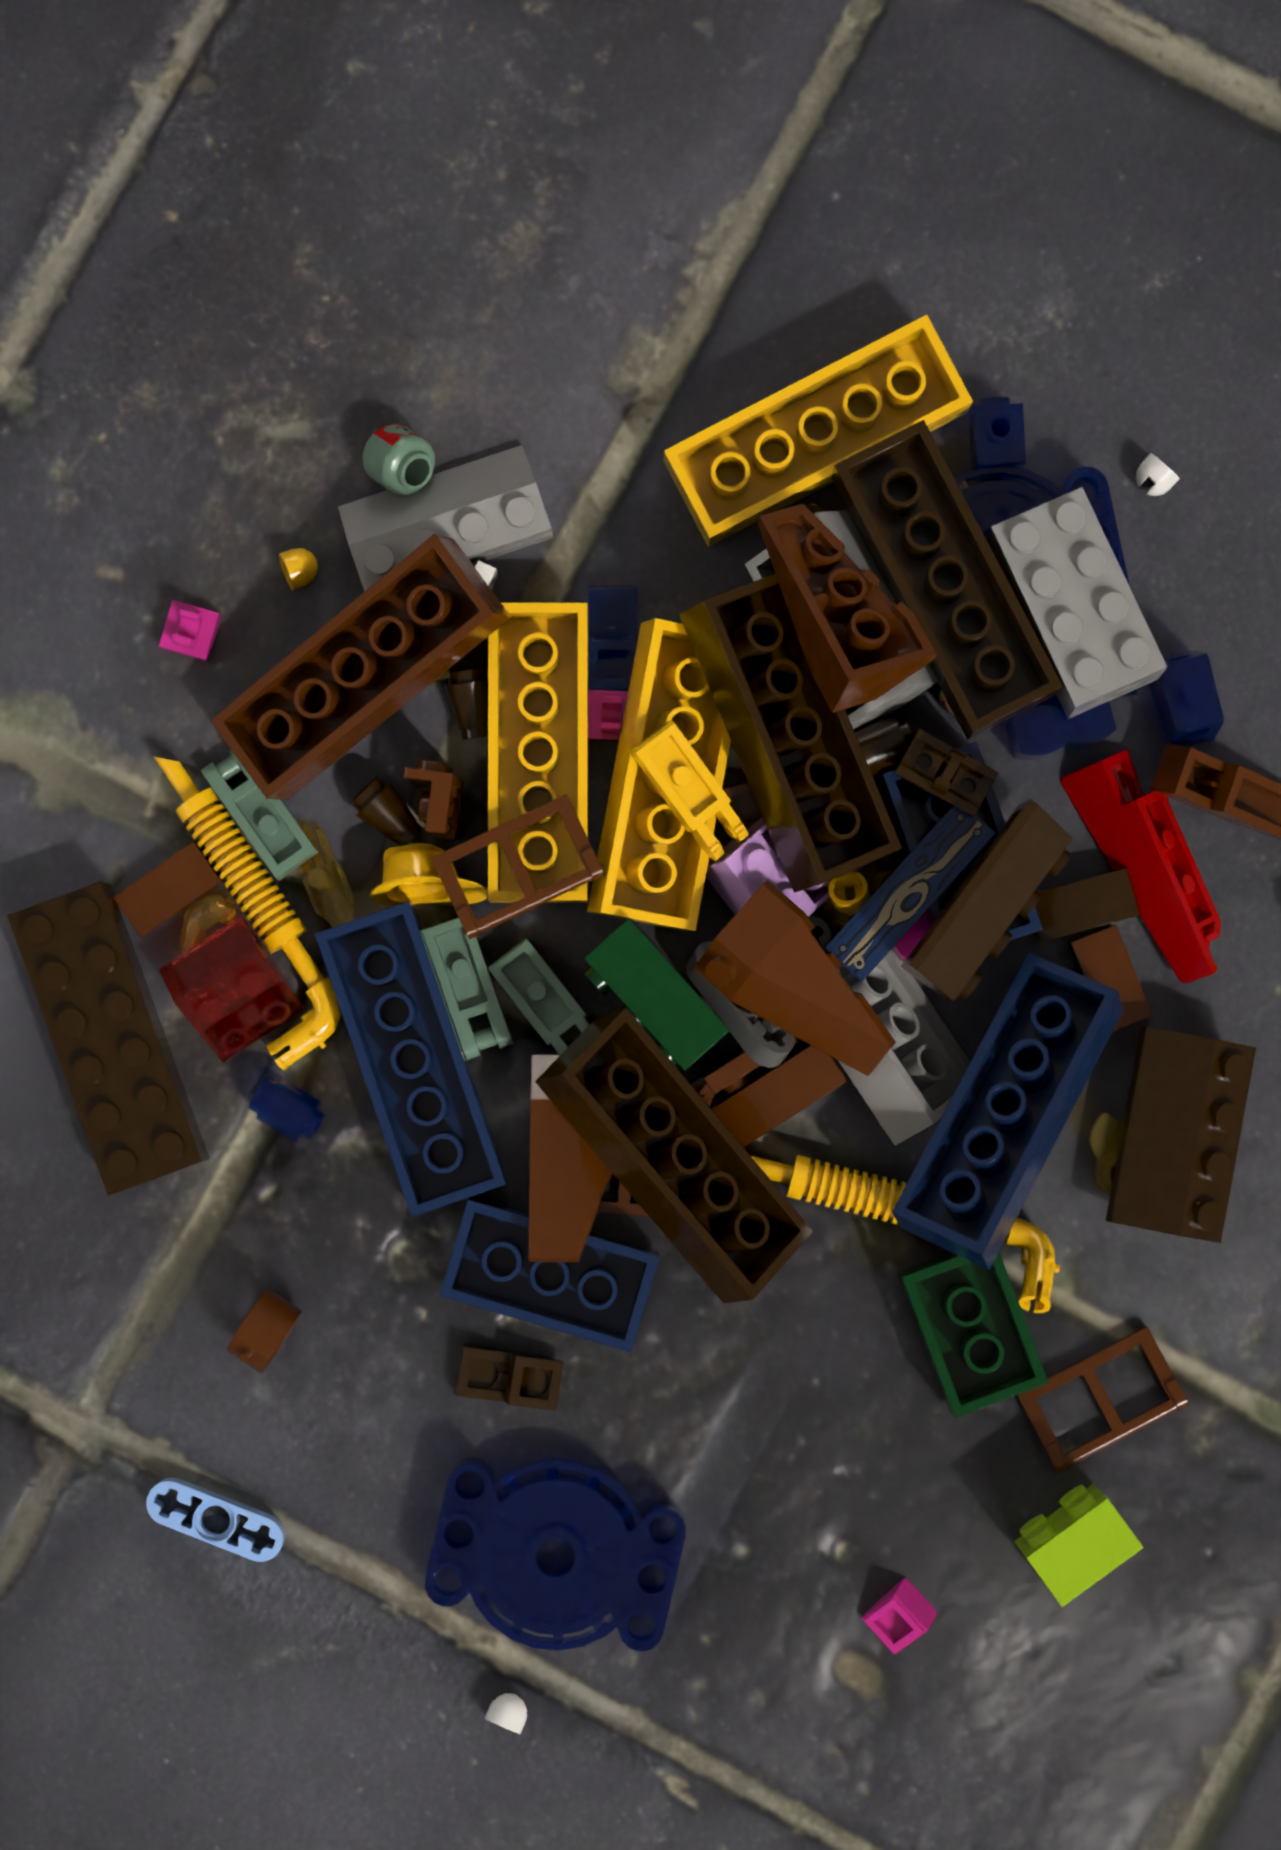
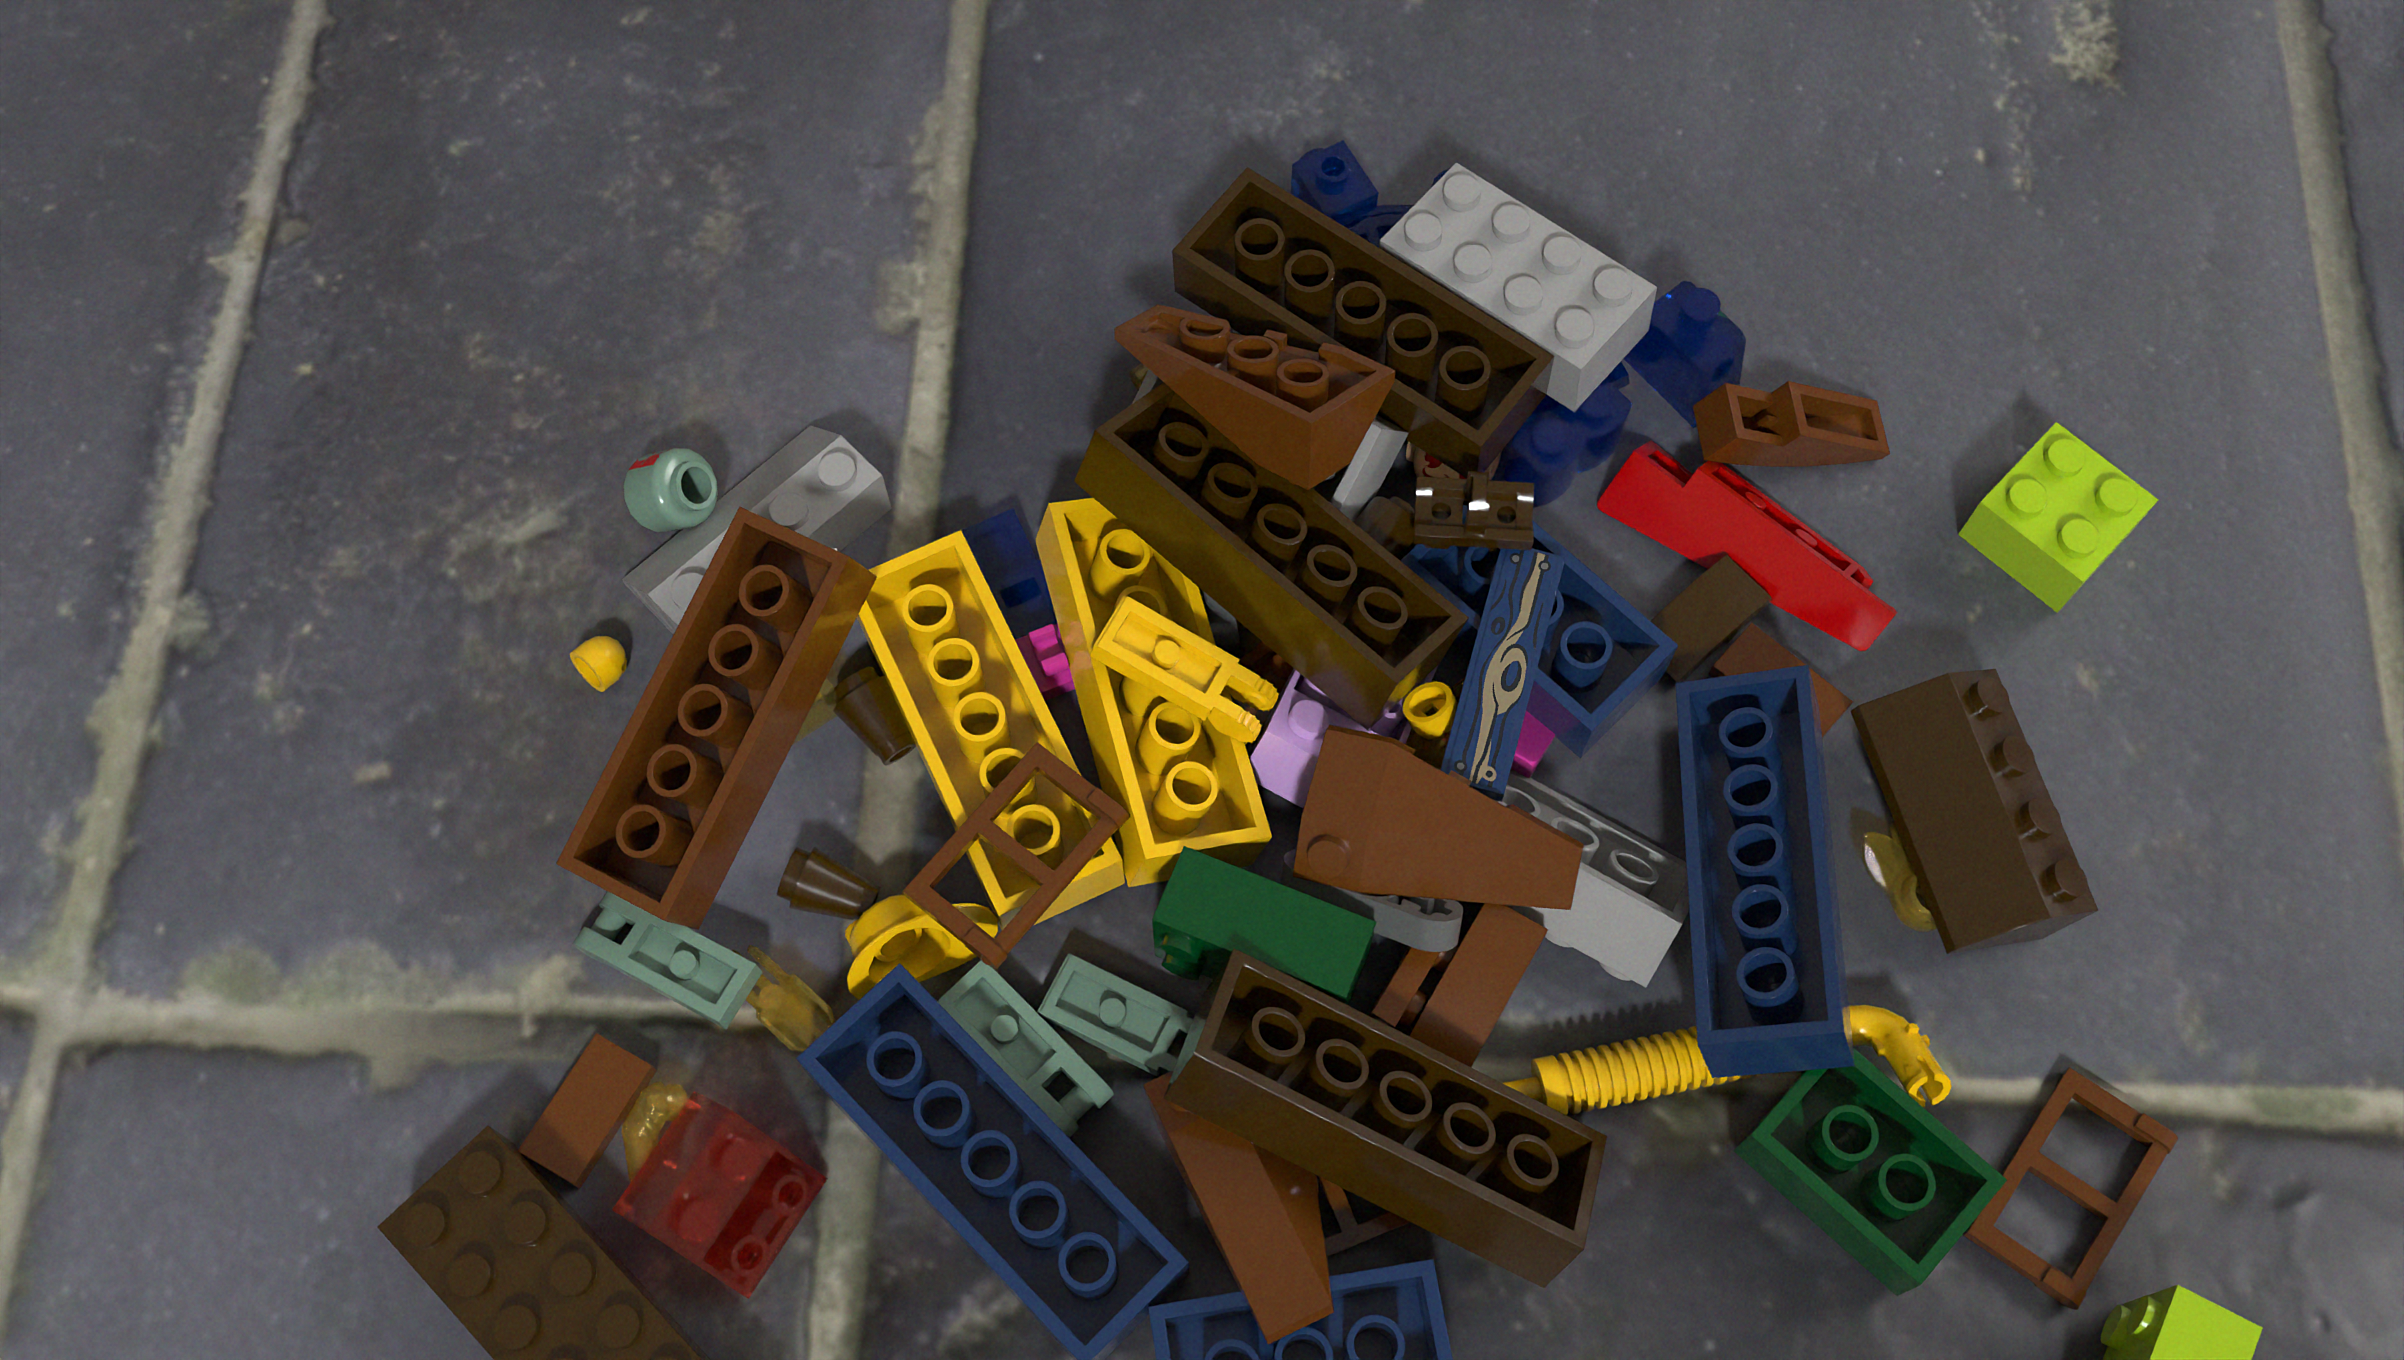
camera: 25 degrees left, 20 degrees down
yellow piece [154,757,341,1071] -> none
dark pink tile [159,600,222,662] -> none
clear blue brick [248,1075,325,1143] -> none
reddish brown bracket [403,760,464,840] -> none
yellow brick [663,315,973,547] -> none
dark brown slope [901,799,1073,1002] -> none
white hinge [1136,453,1180,496] -> none

